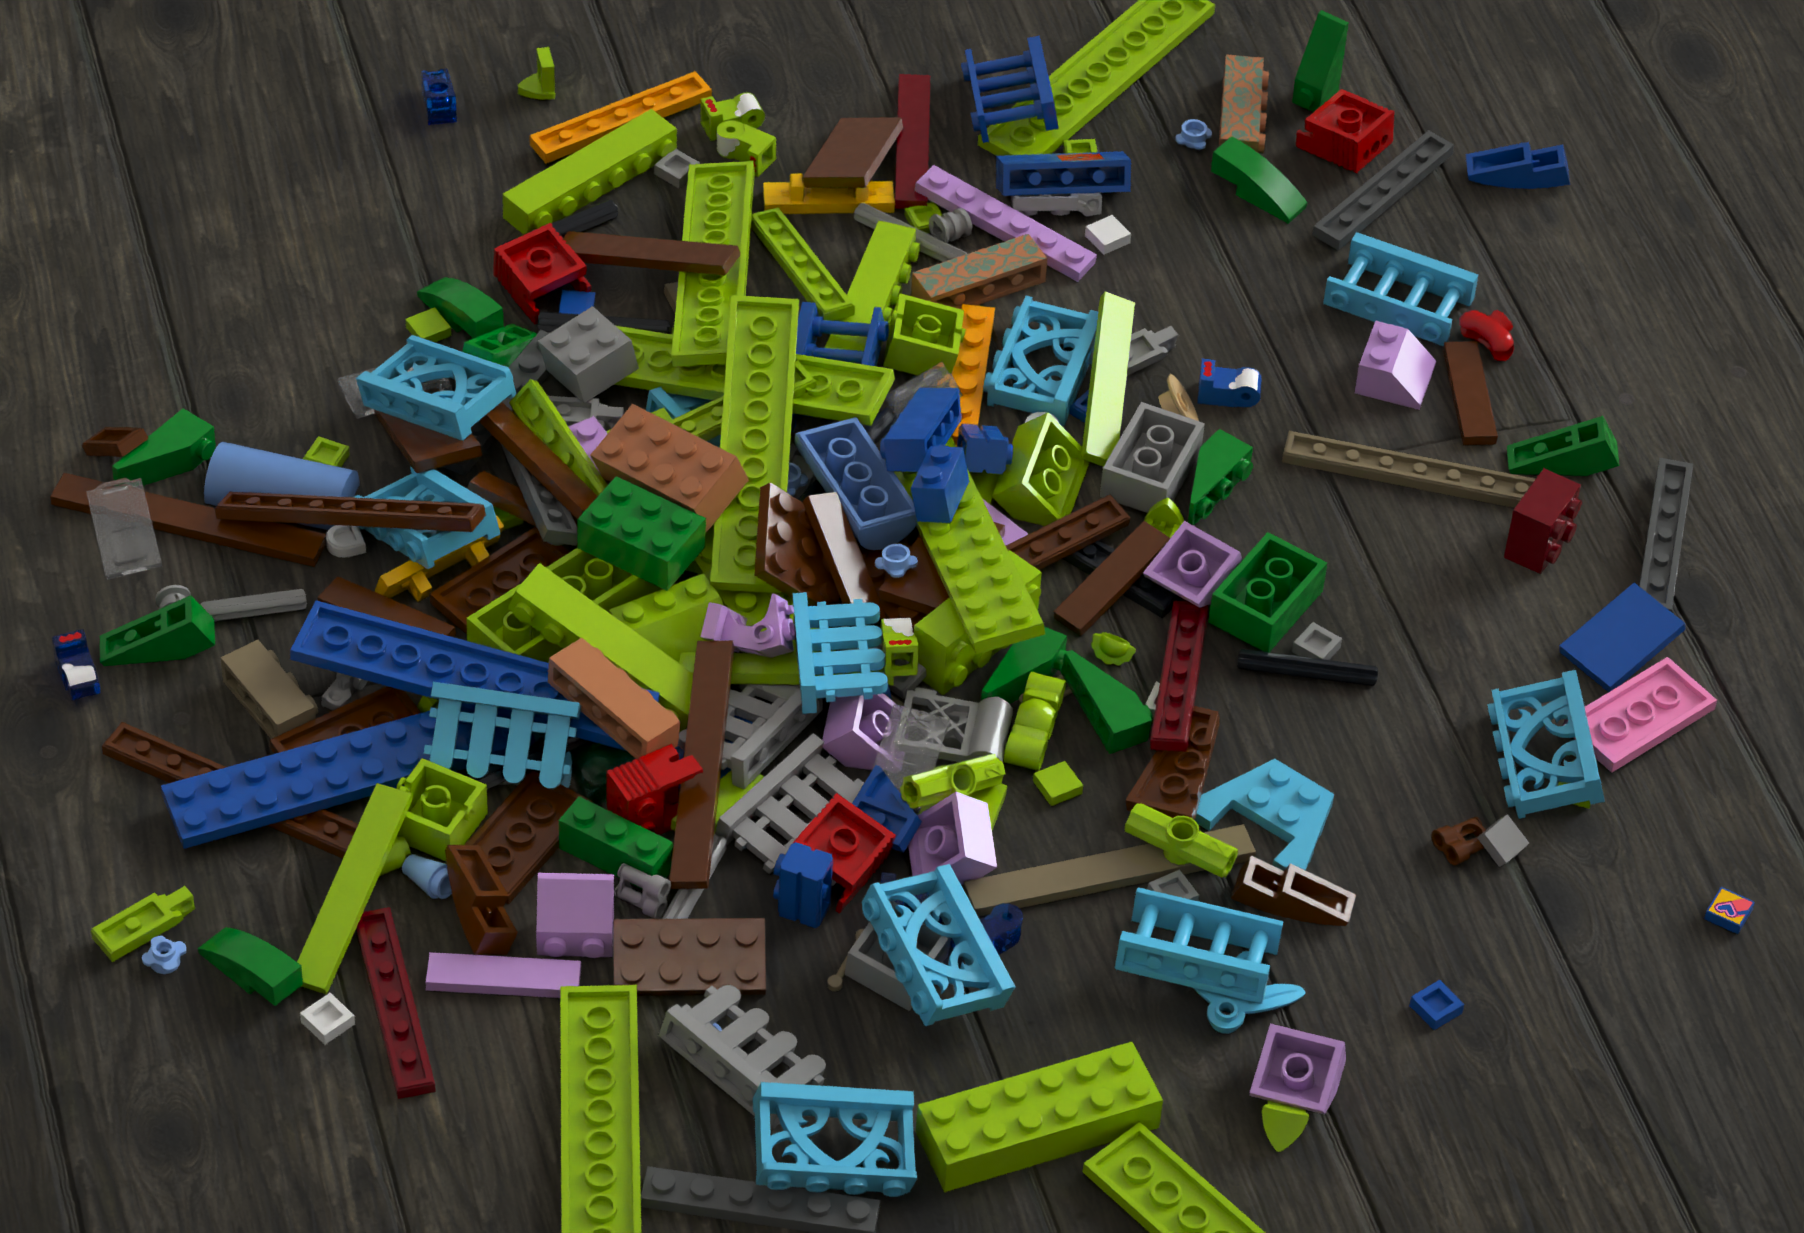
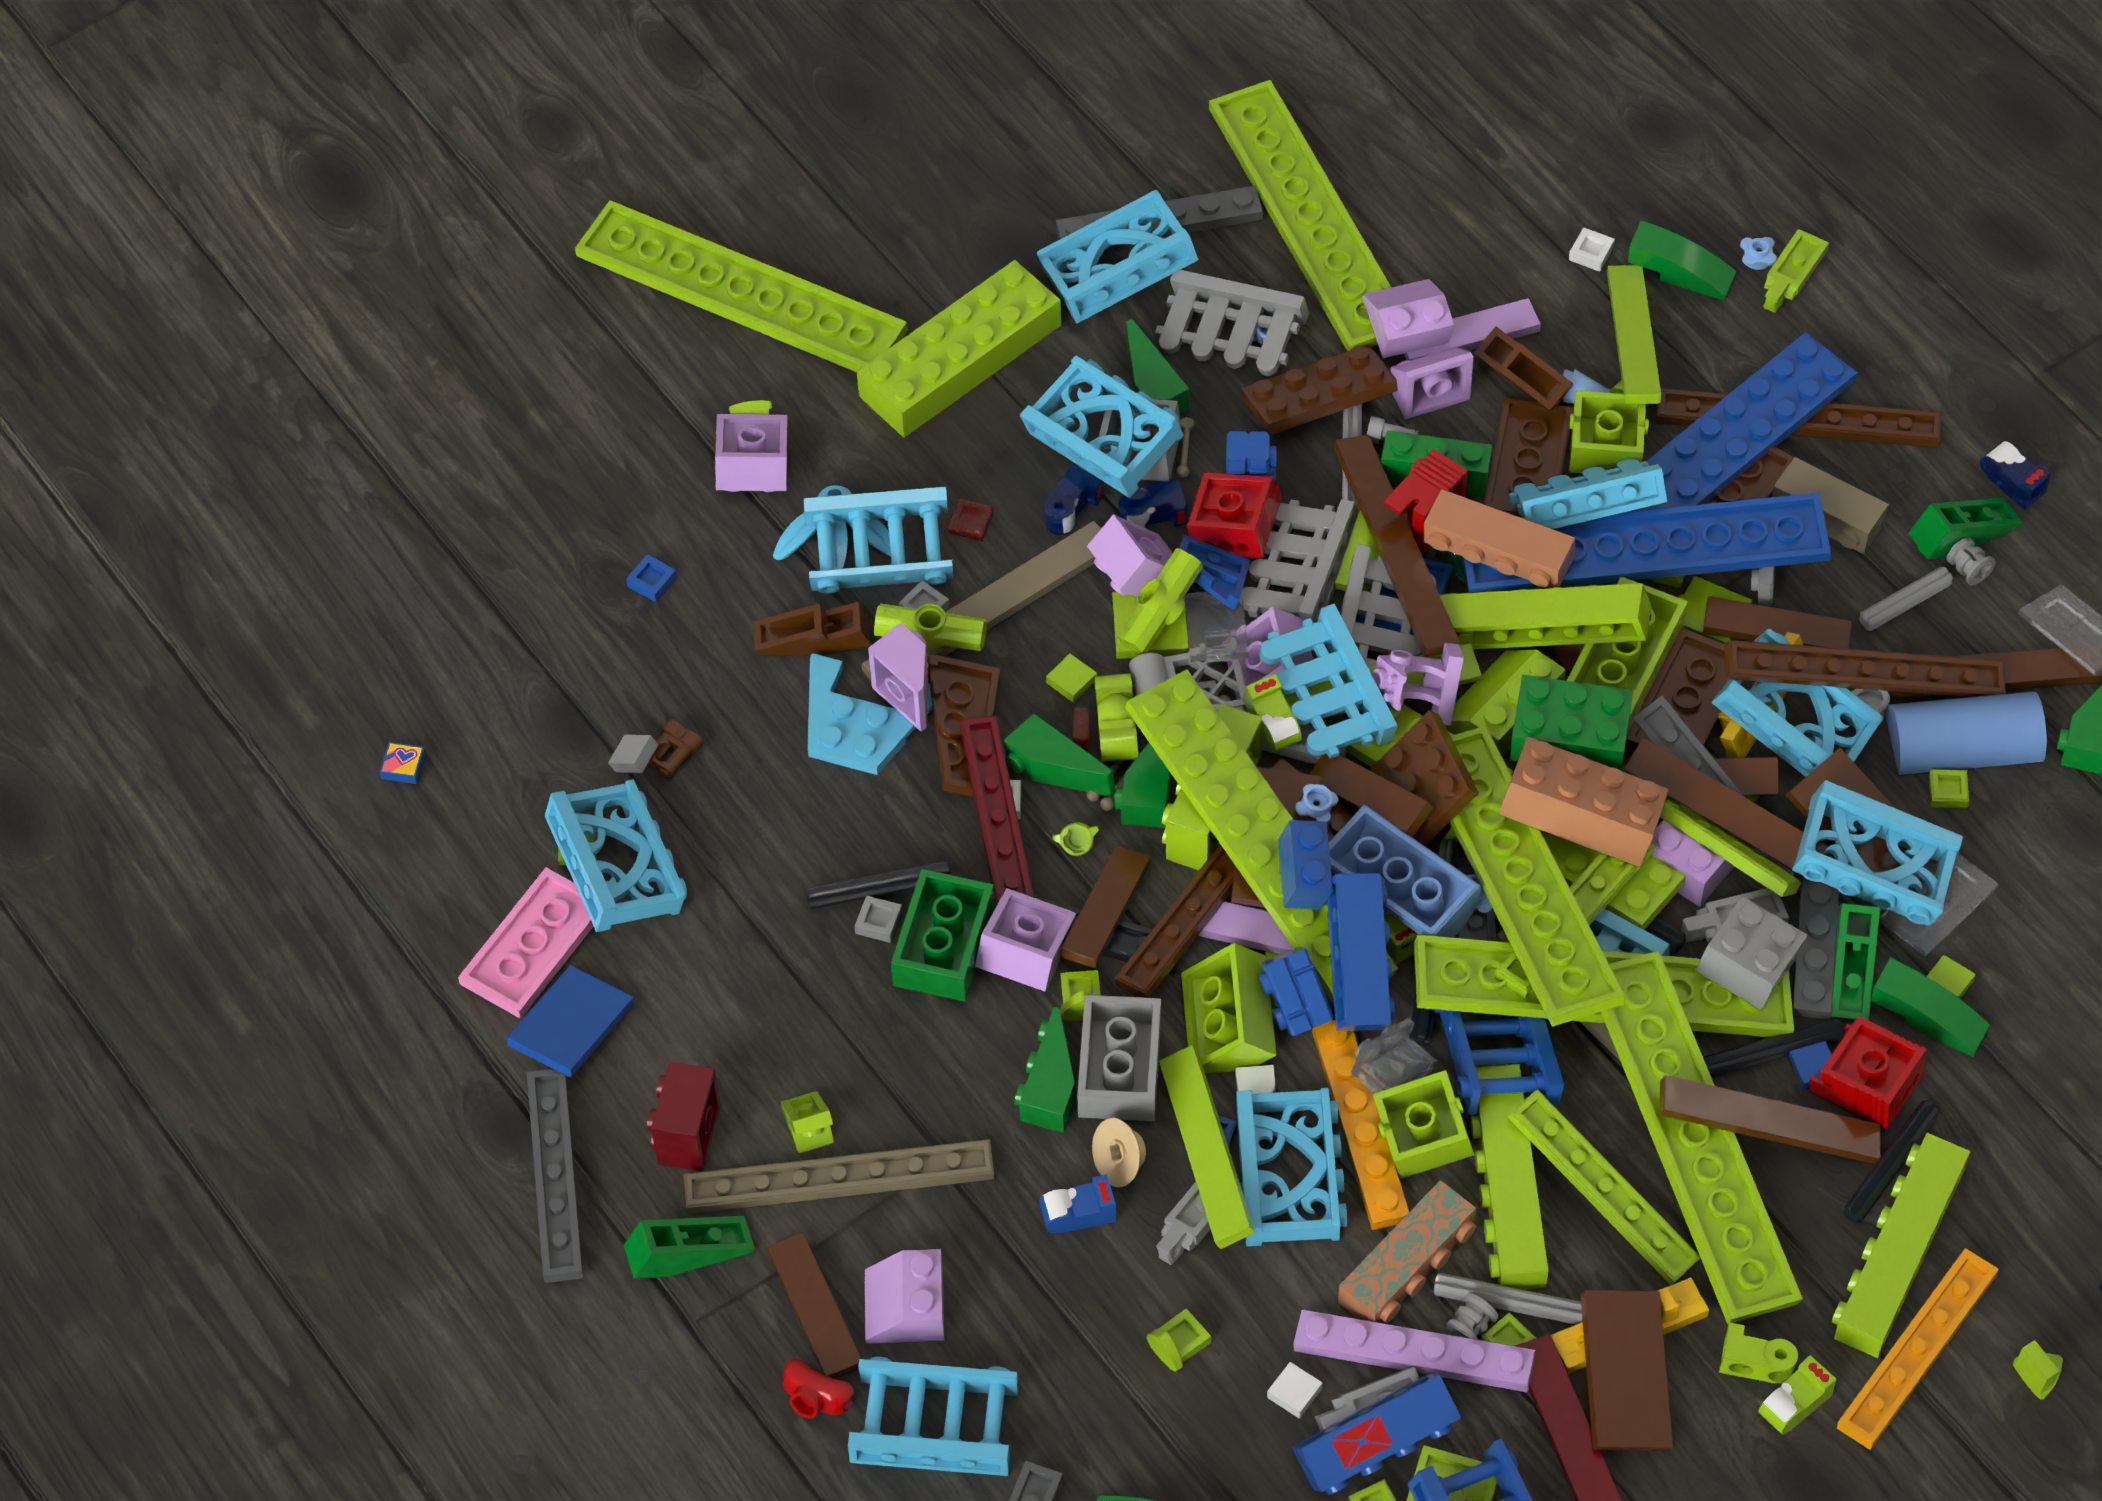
camera: 165 degrees right, 10 degrees up
dark red tile [356,907,436,1099] -> none
light grey tile [654,149,700,188] -> none
none -> lime slope [781,1091,834,1153]
none -> lavender slope [868,623,929,732]
none -> clear red tile [948,498,993,542]
none -> clear red tile [1073,708,1090,752]
none -> green slope [1126,319,1189,415]
none -> lime tile [1147,1308,1211,1372]
none -> lavender slope [1362,279,1454,358]

